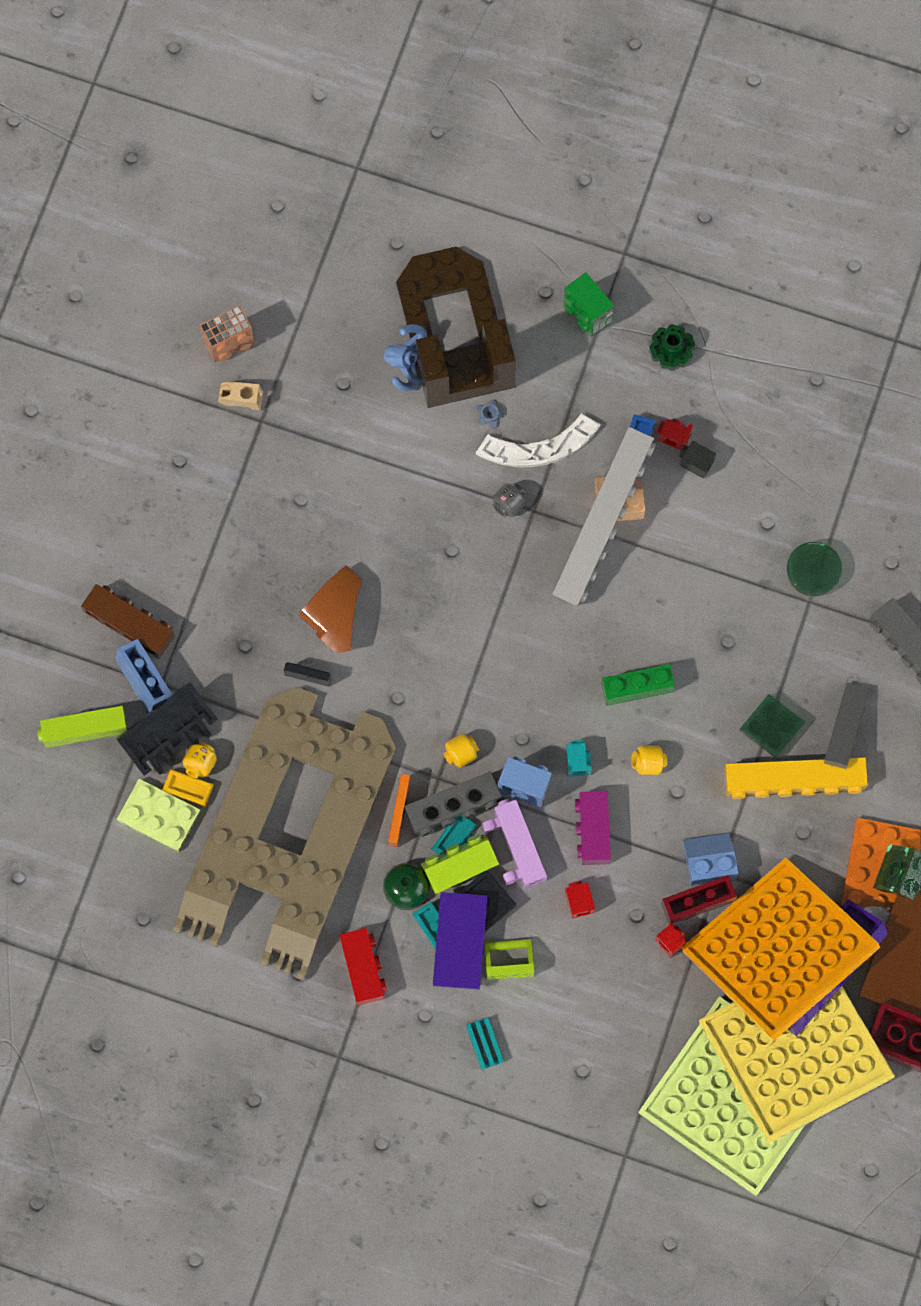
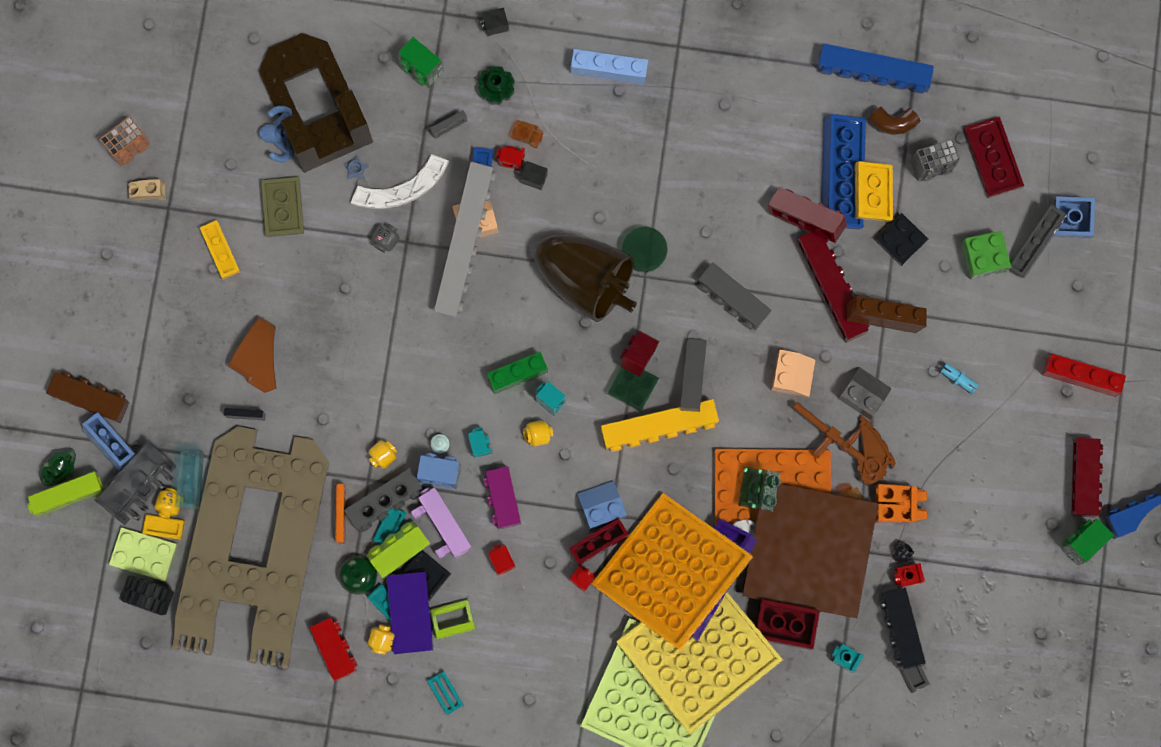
camera: 15 degrees left, 5 degrees up
none -> dark green arm [40,450,76,486]
none -> black tyre [119,576,174,616]
none -> clear light blue brick [176,449,204,510]
none -> yellow plate [200,220,240,280]
none -> olive plate [261,177,304,237]
none -> yellow head [368,624,394,654]
none -> dark grey tile [430,110,467,138]
none -> light aqua plate [430,434,450,454]
none -> pearl dark grey brick [480,7,509,36]
none -> clear orange bracket [510,120,544,149]
none -> dark brown windscreen [535,235,637,322]
none -> teal brick [536,381,566,416]
none -> light blue brick [571,49,648,84]
none -> dark red brick [620,330,660,377]

